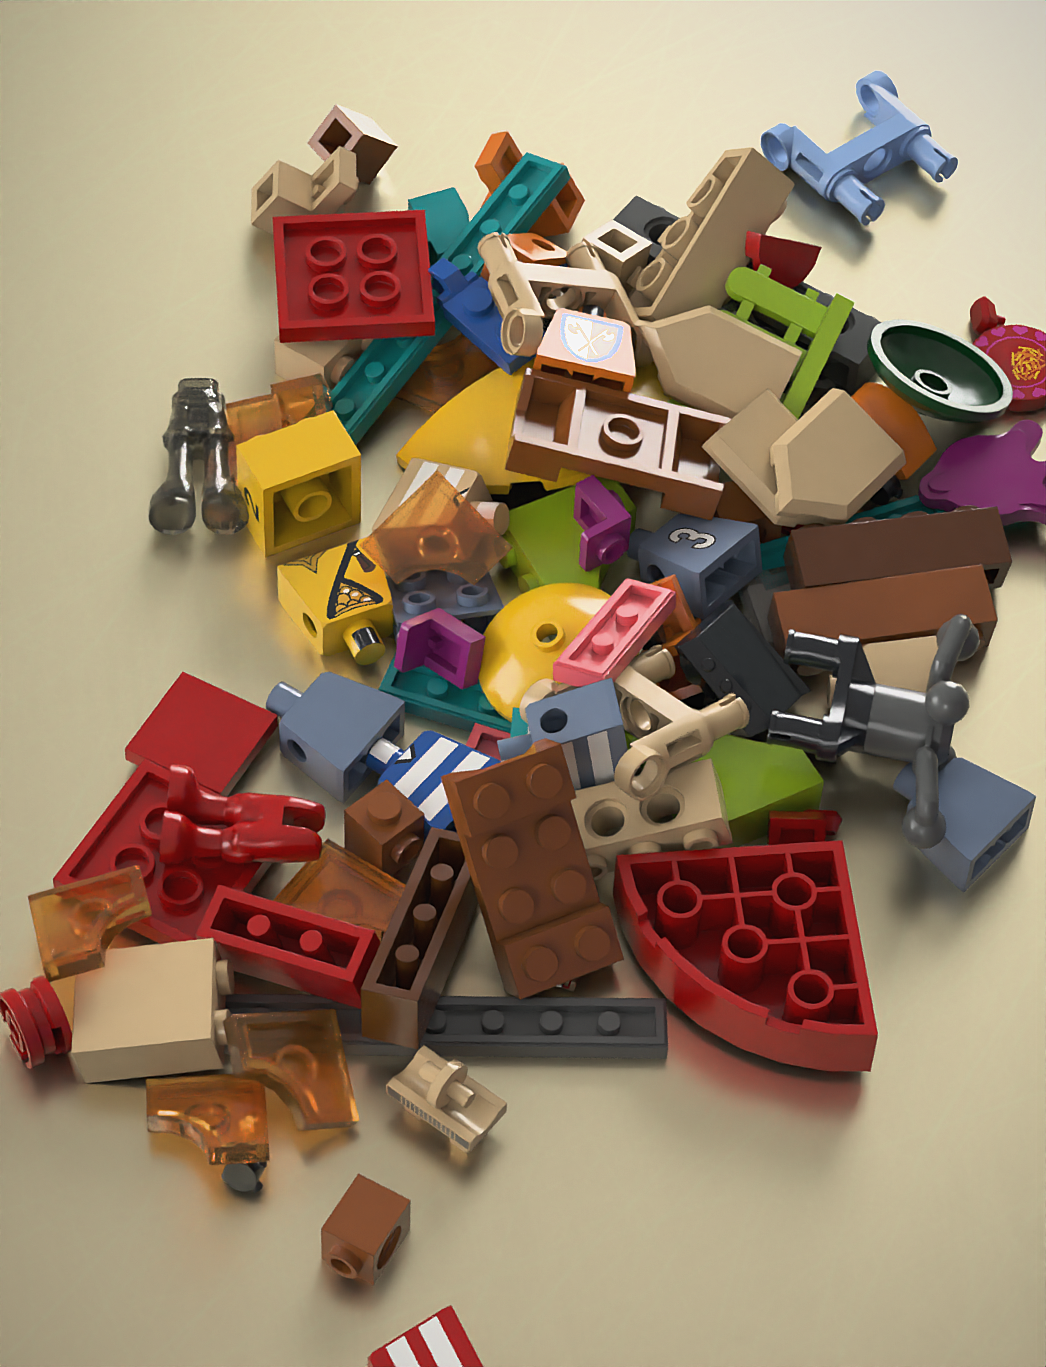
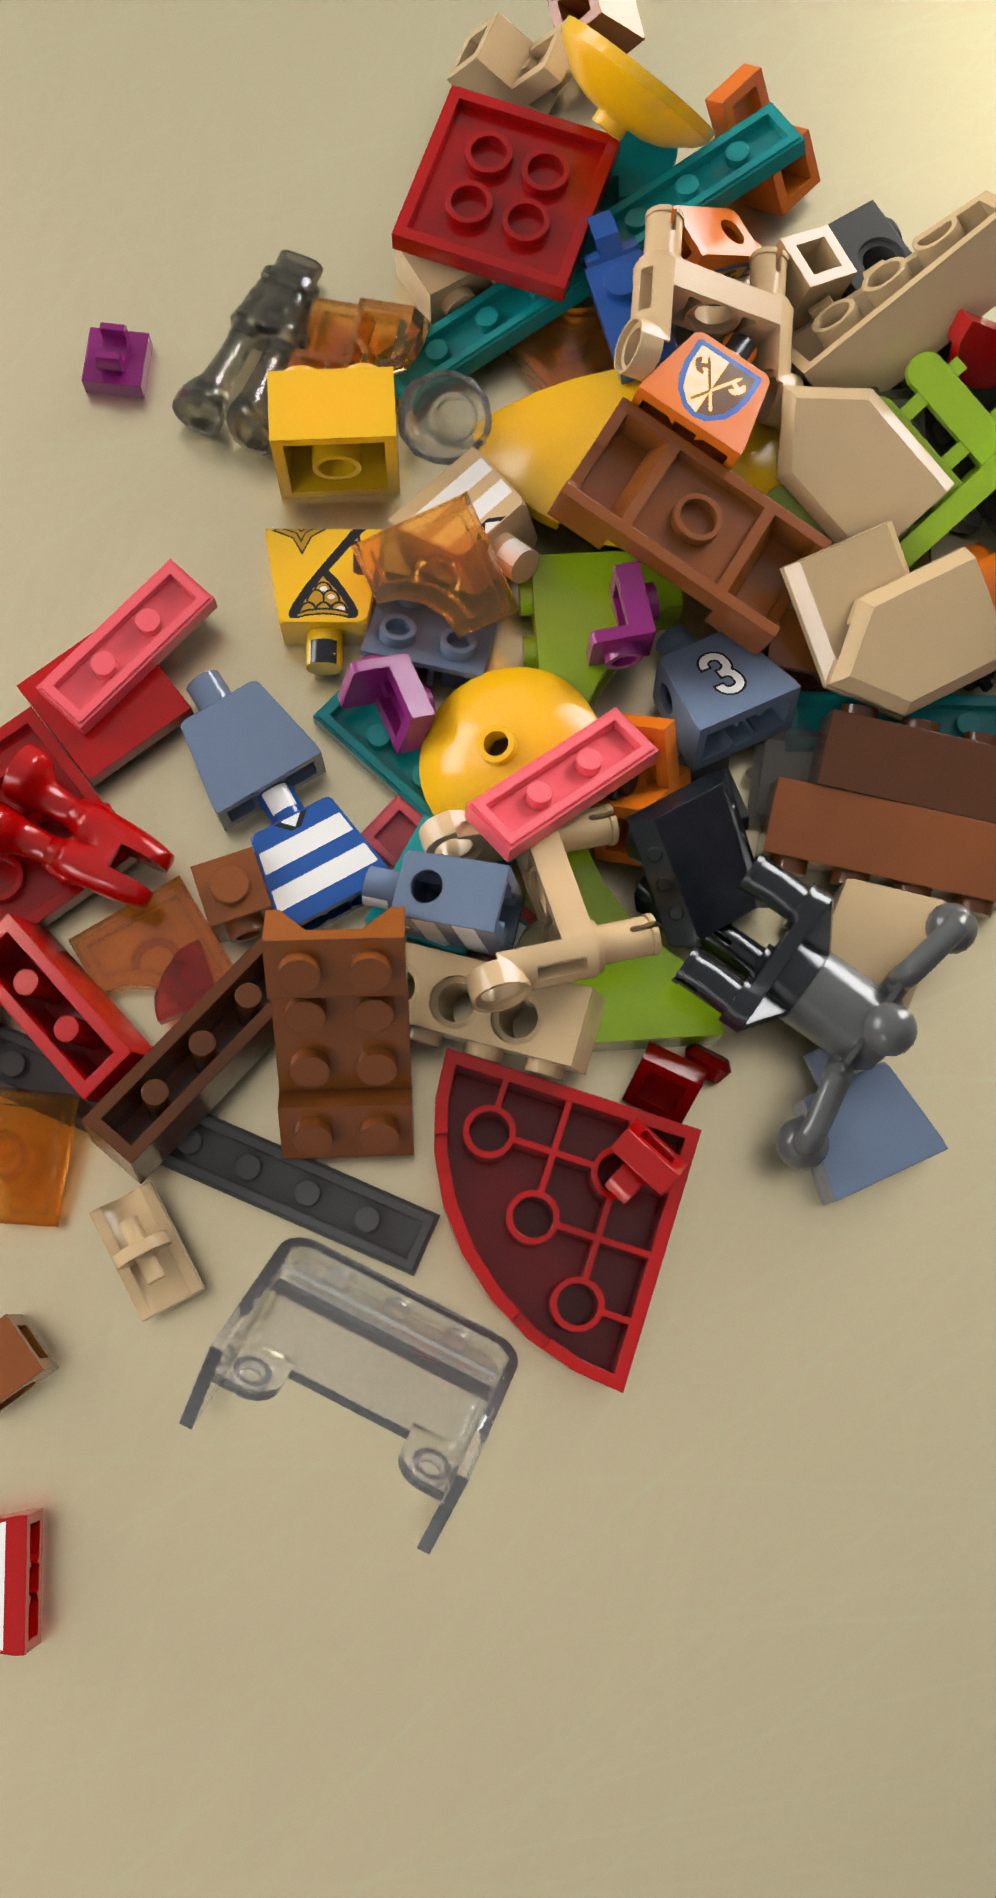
camera: 20 degrees right, 25 degrees up
none -> coral tile [36,558,217,735]
none -> magenta tile [81,322,153,399]
none -> clear red tile [154,939,215,1025]
none -> clear windscreen [179,1237,518,1554]
none -> clear hair [396,370,493,465]
none -> yellow dish [561,15,715,148]
none -> red tile [604,1118,688,1204]

